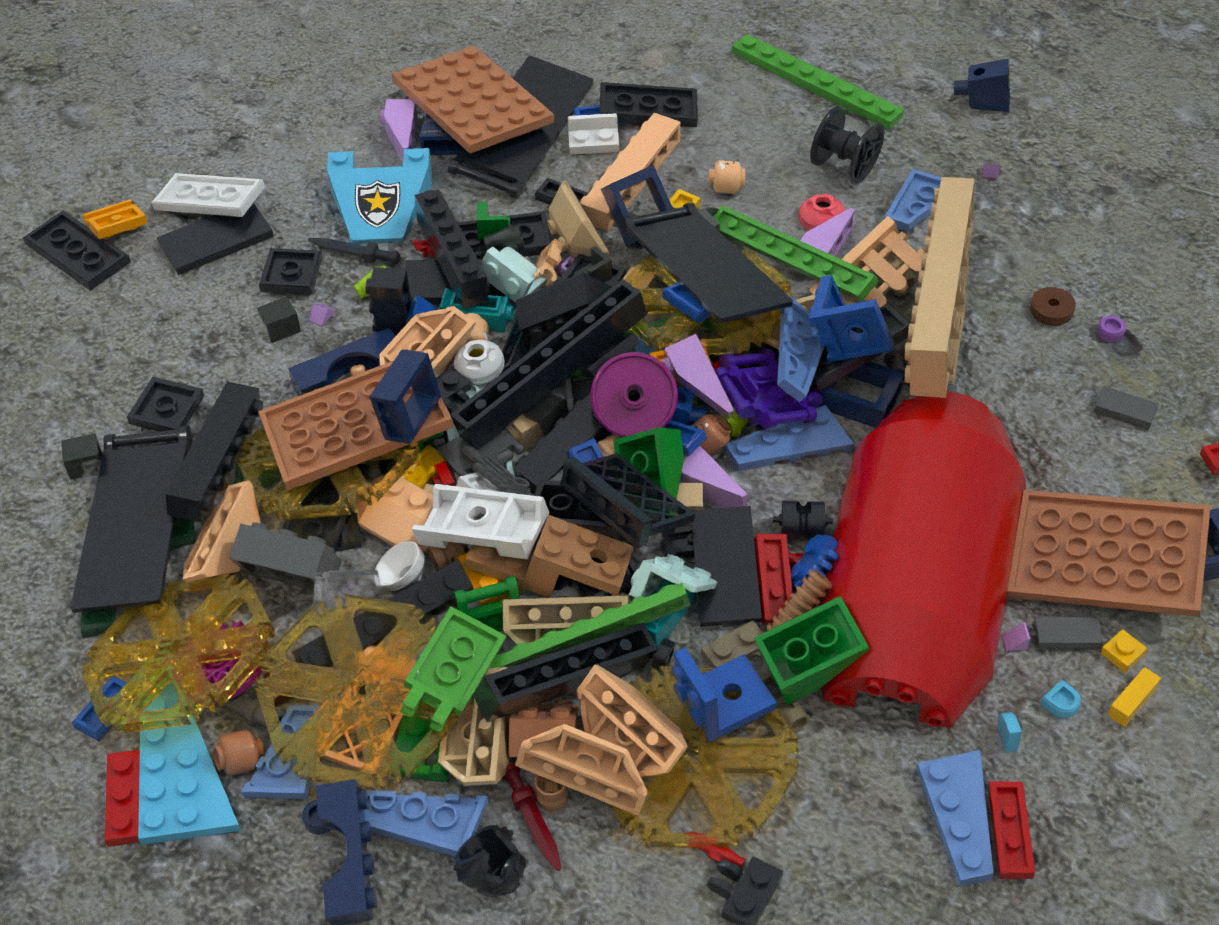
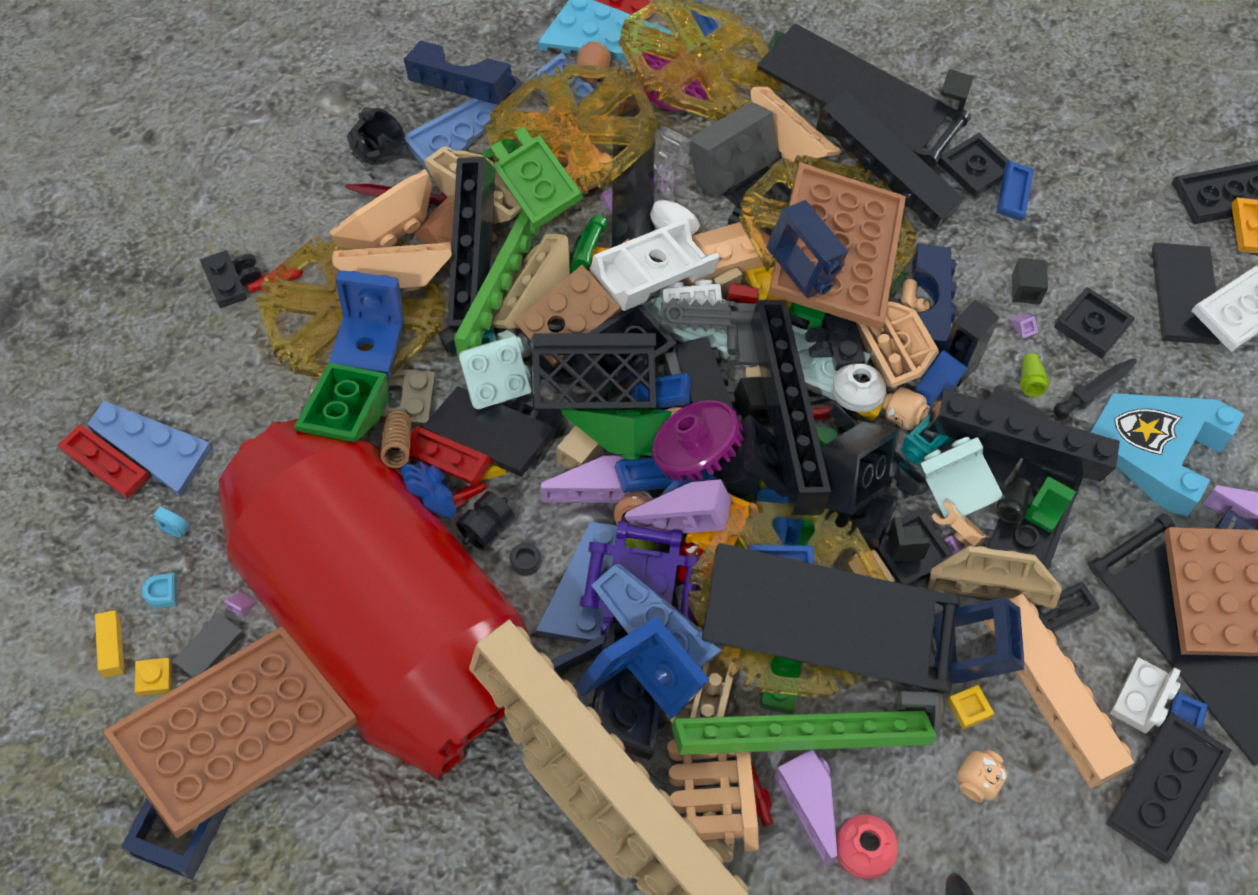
camera: 120 degrees right, 10 degrees up
none -> black tile [510,543,541,576]
none -> blue tile [996,161,1034,221]

